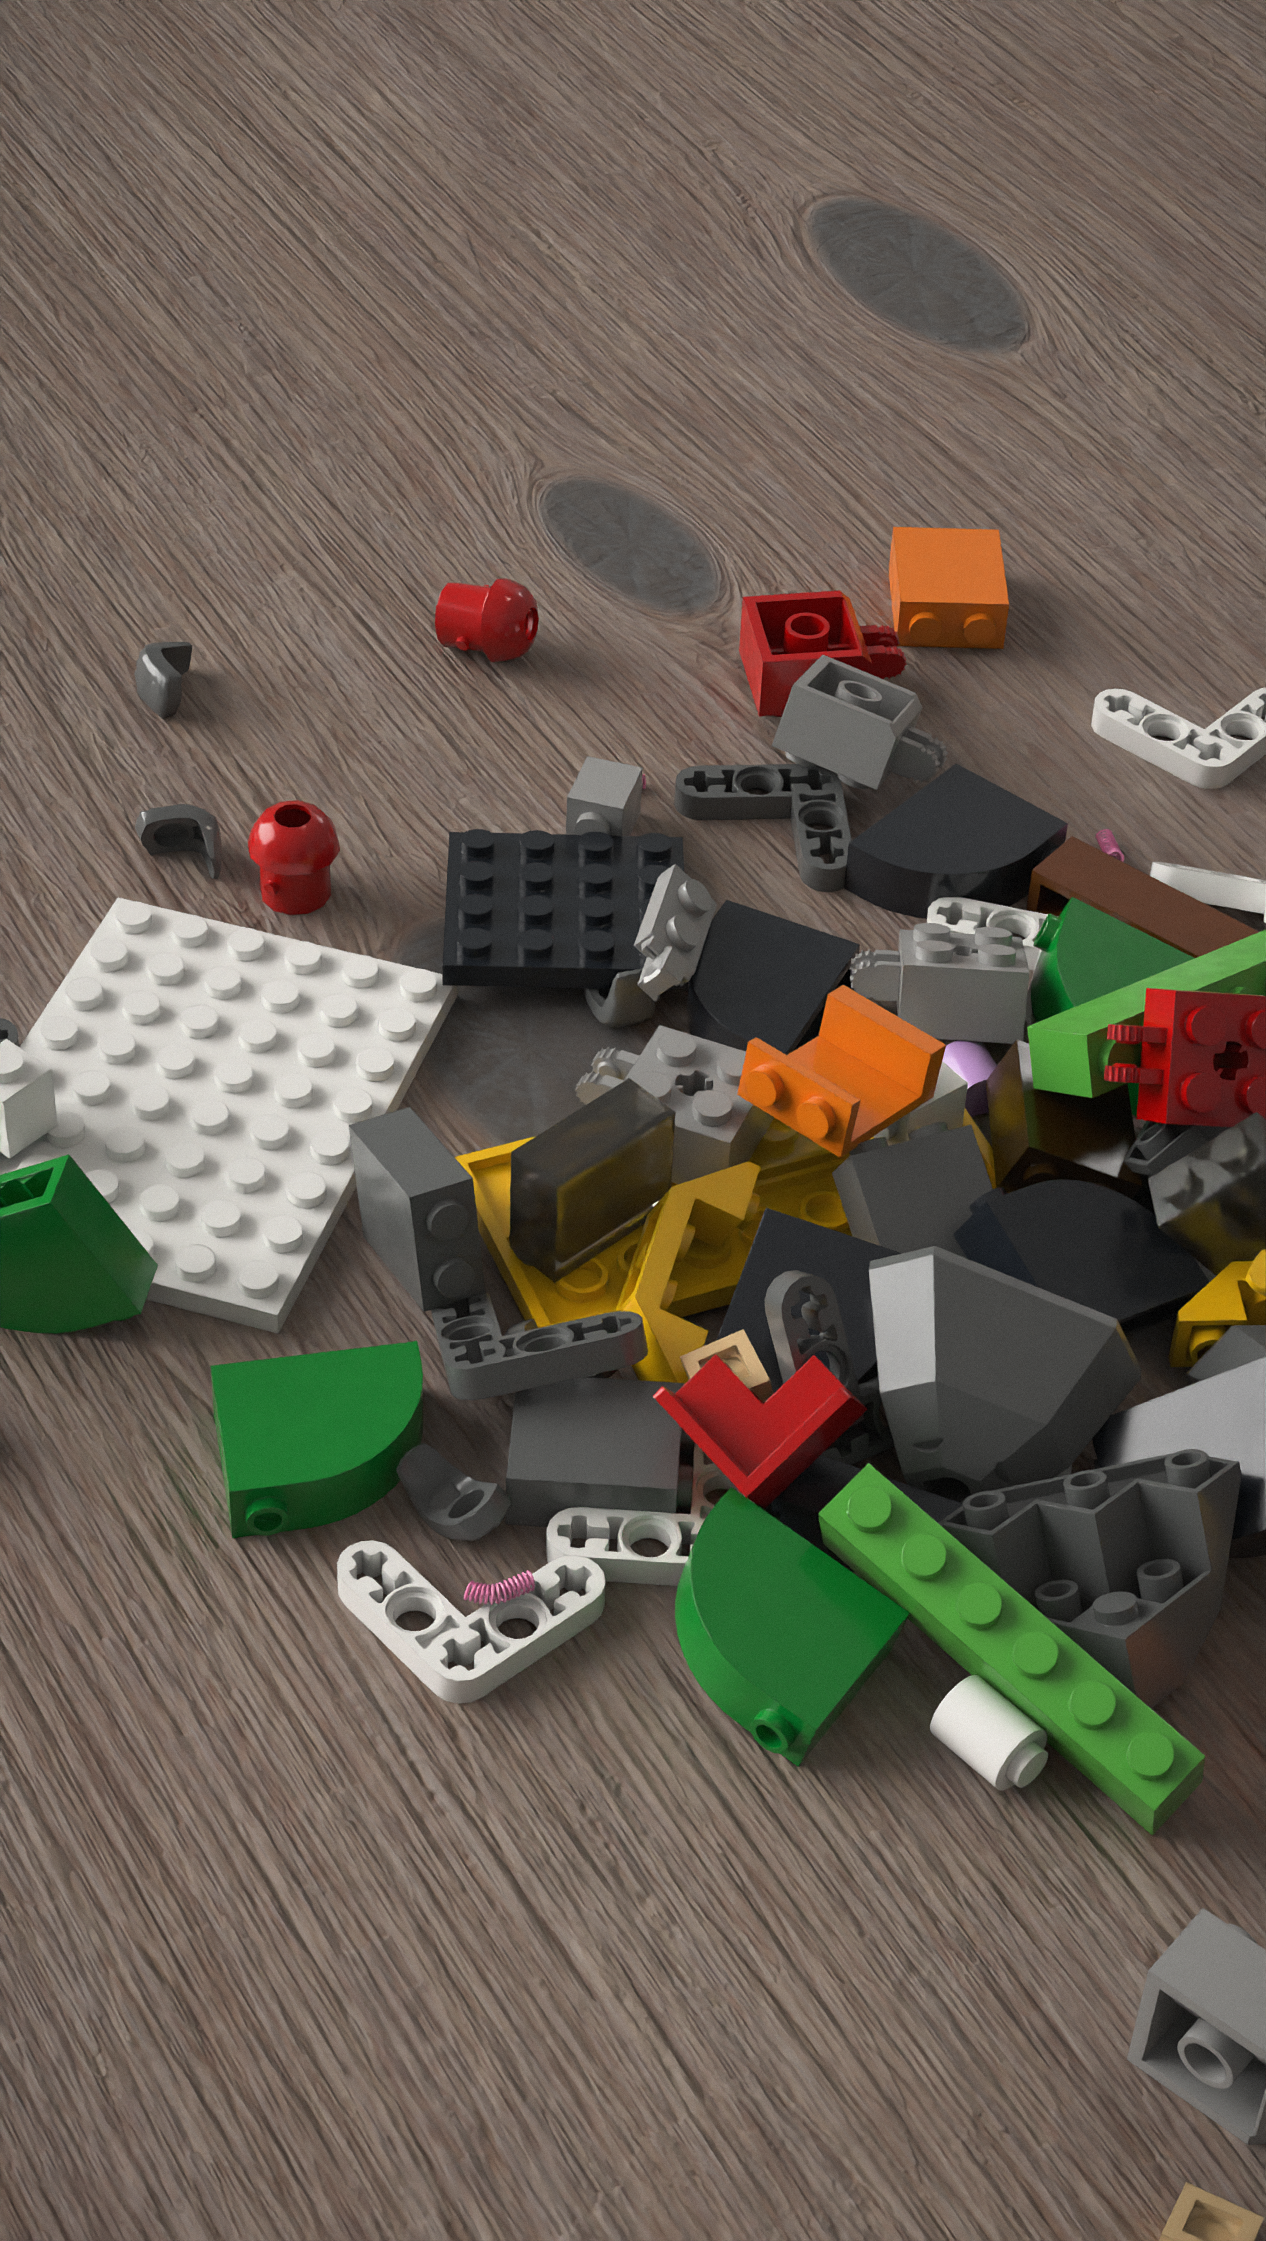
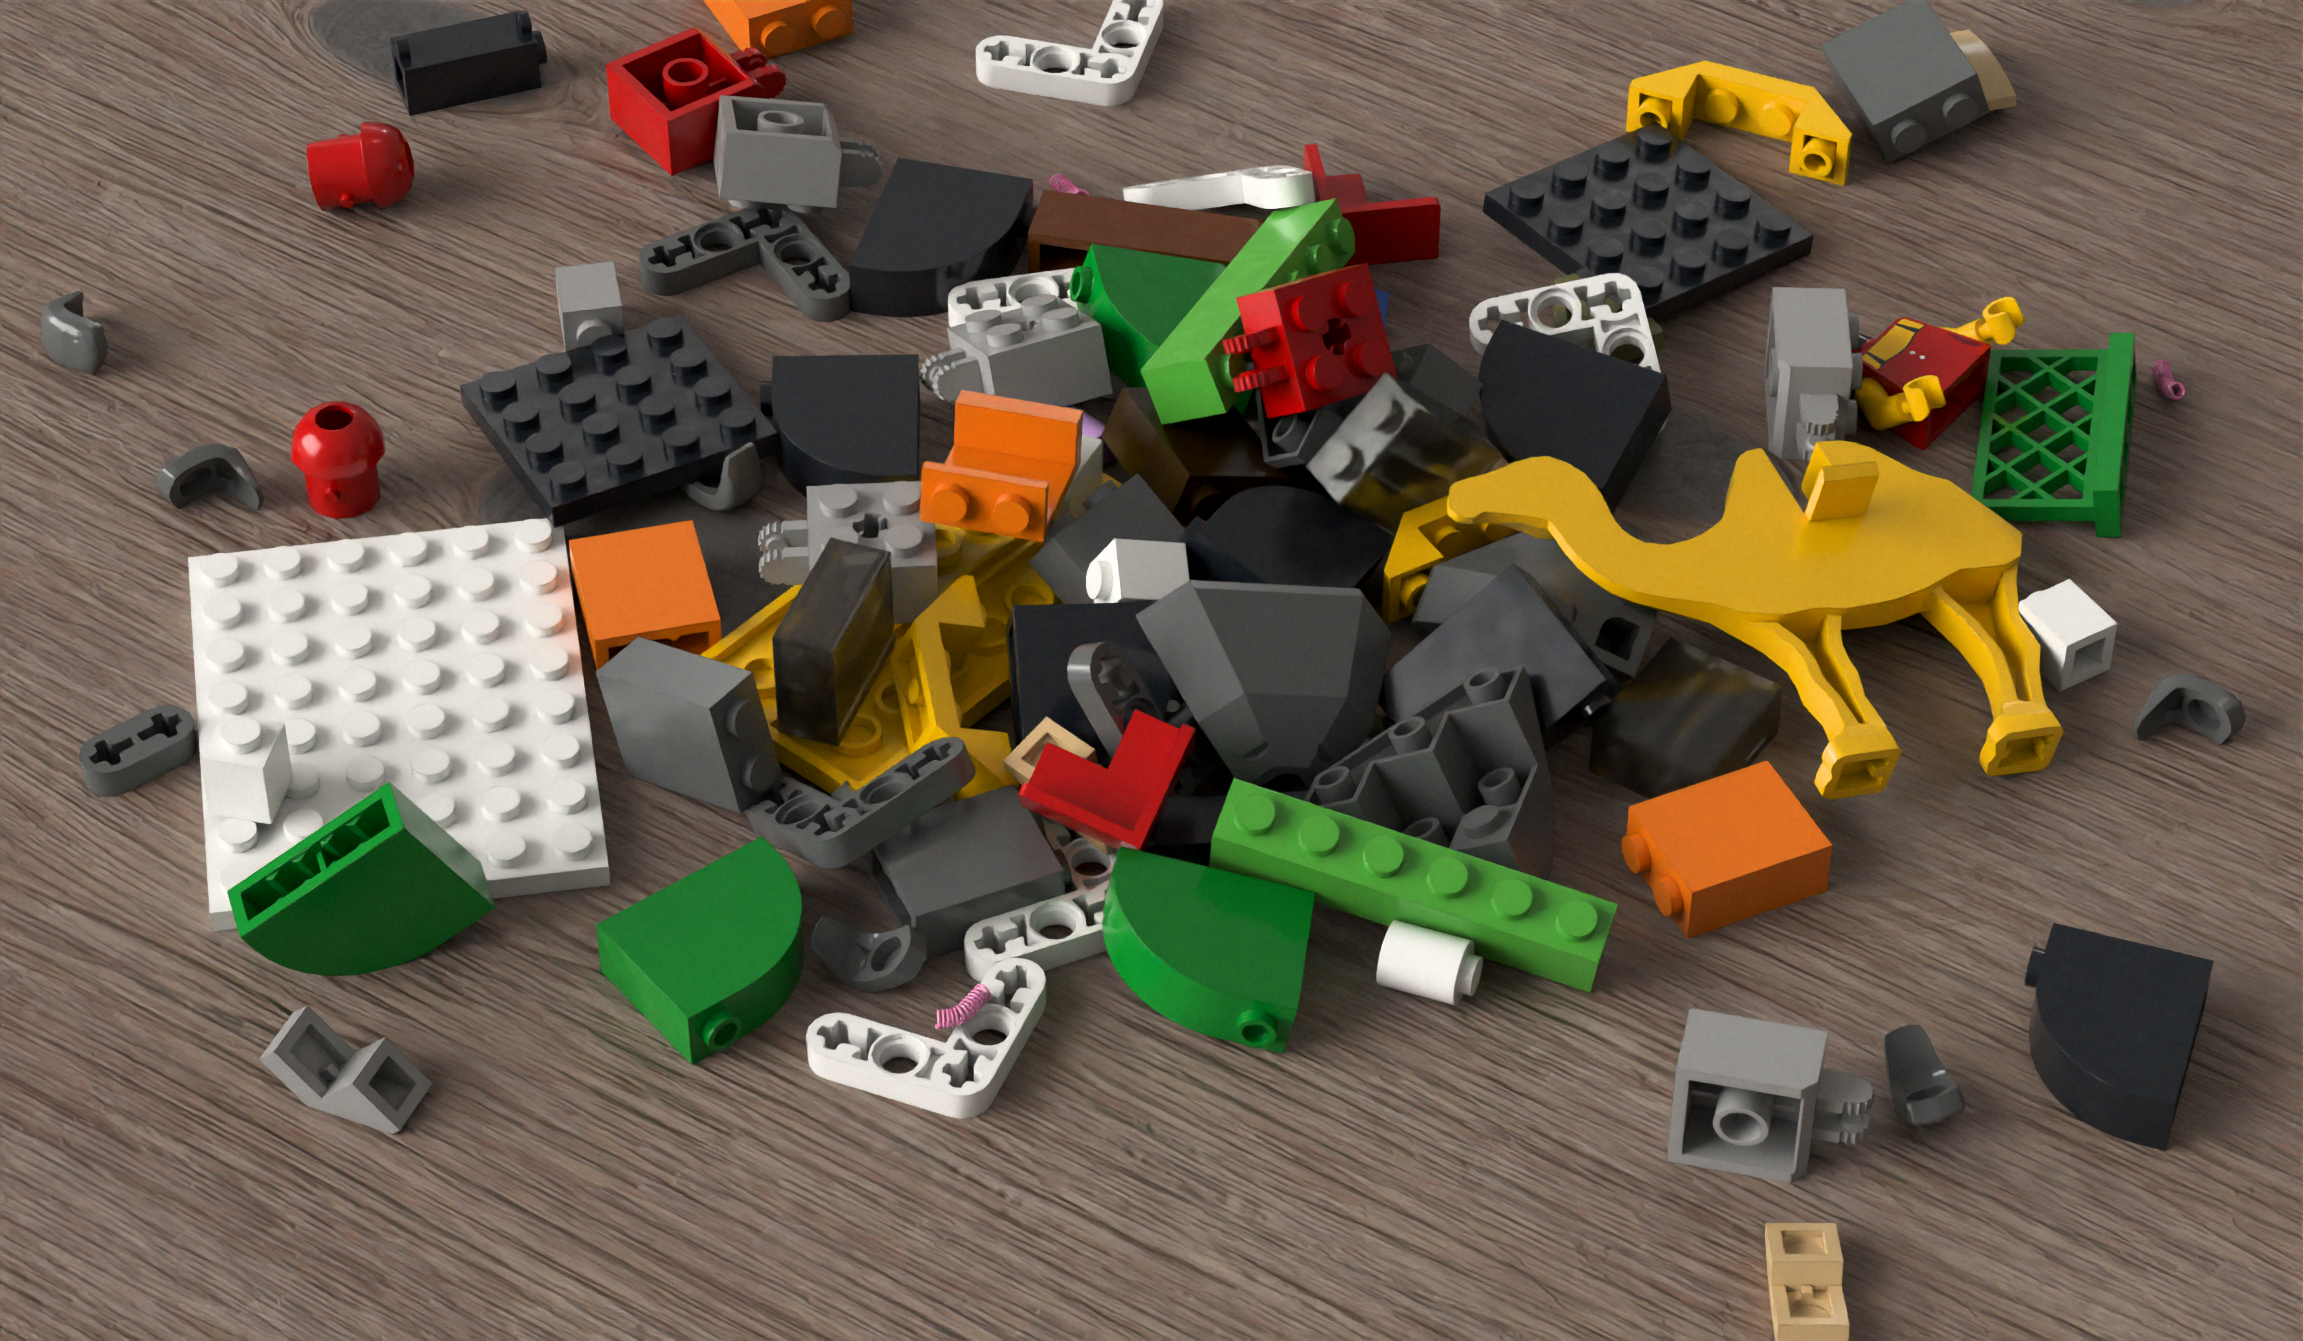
camera: 25 degrees left, 0 degrees up
light grey hinge [634,864,717,1001] -> none
none -> black brick [390,10,547,116]
none -> orange brick [569,520,722,687]
none -> white brick [1086,538,1190,603]

